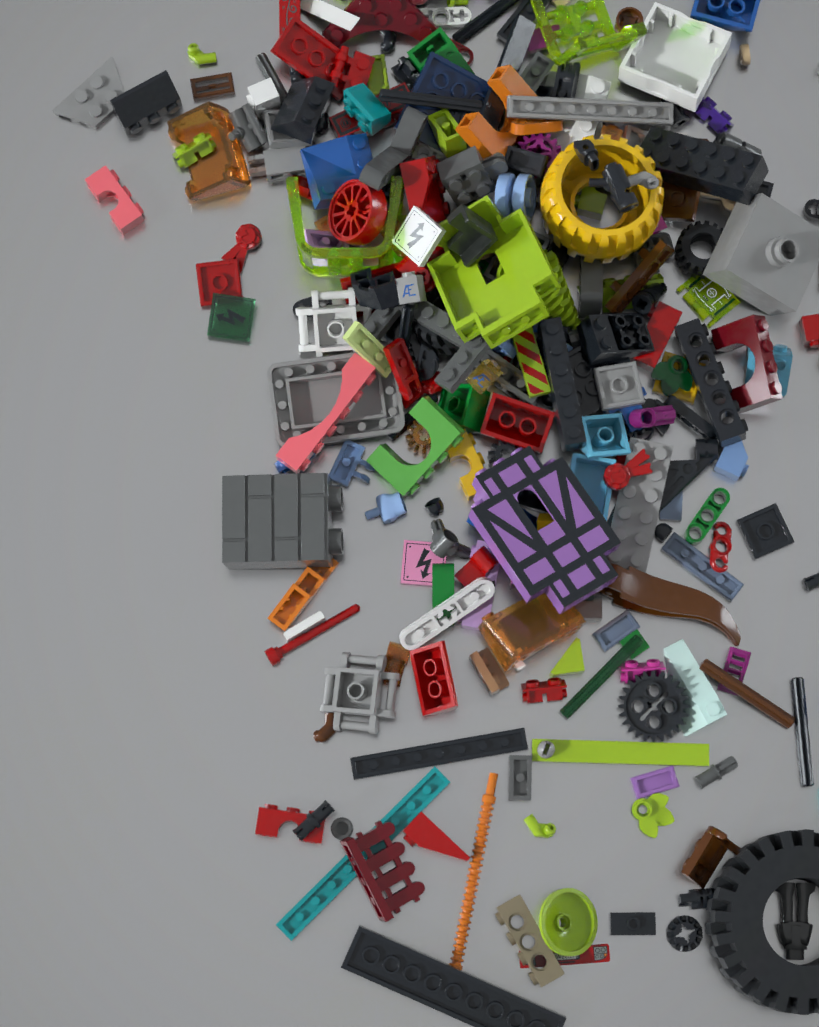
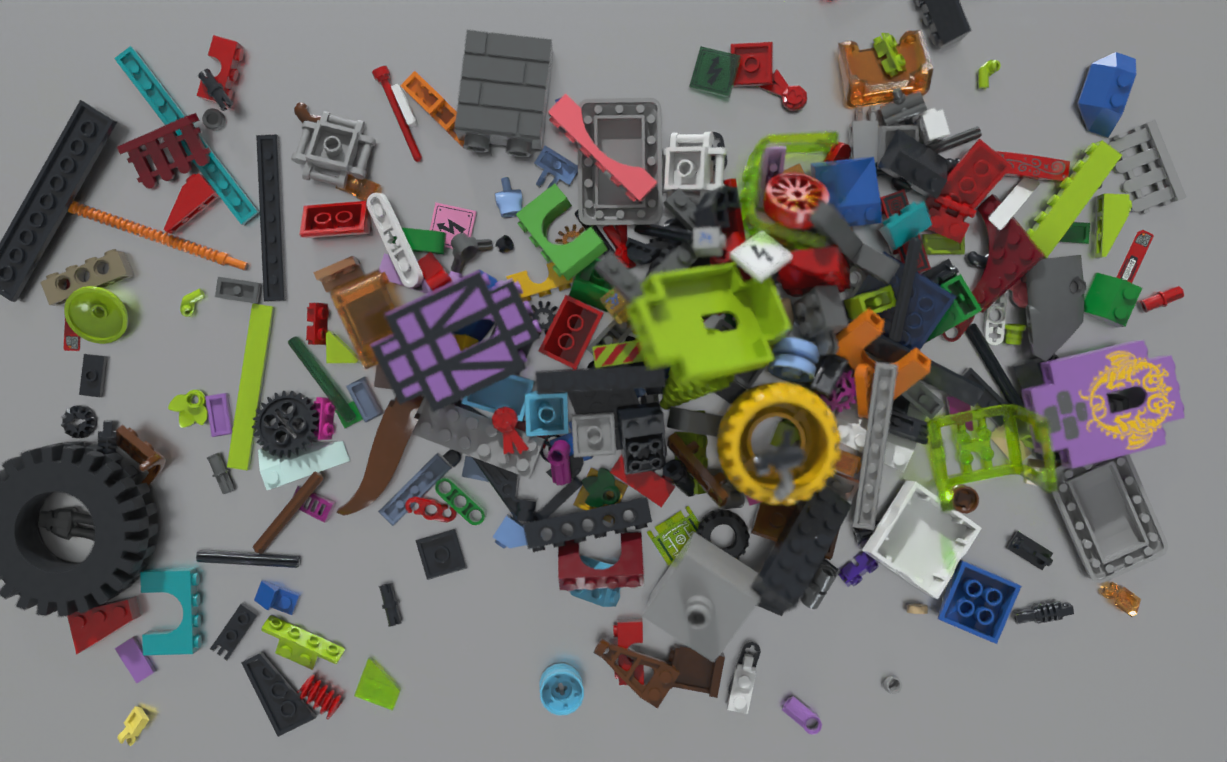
camera: 100 degrees right, 10 degrees up
reddish brown tile [190,72,235,101] -> none
yellowish green plate [342,321,392,378] -> none
red hinge [383,338,422,401] -> none
pearl dark grey panel [446,204,498,268] -> none
light grey hinge [537,740,555,759] -> none
black piece [574,139,599,171] -> none

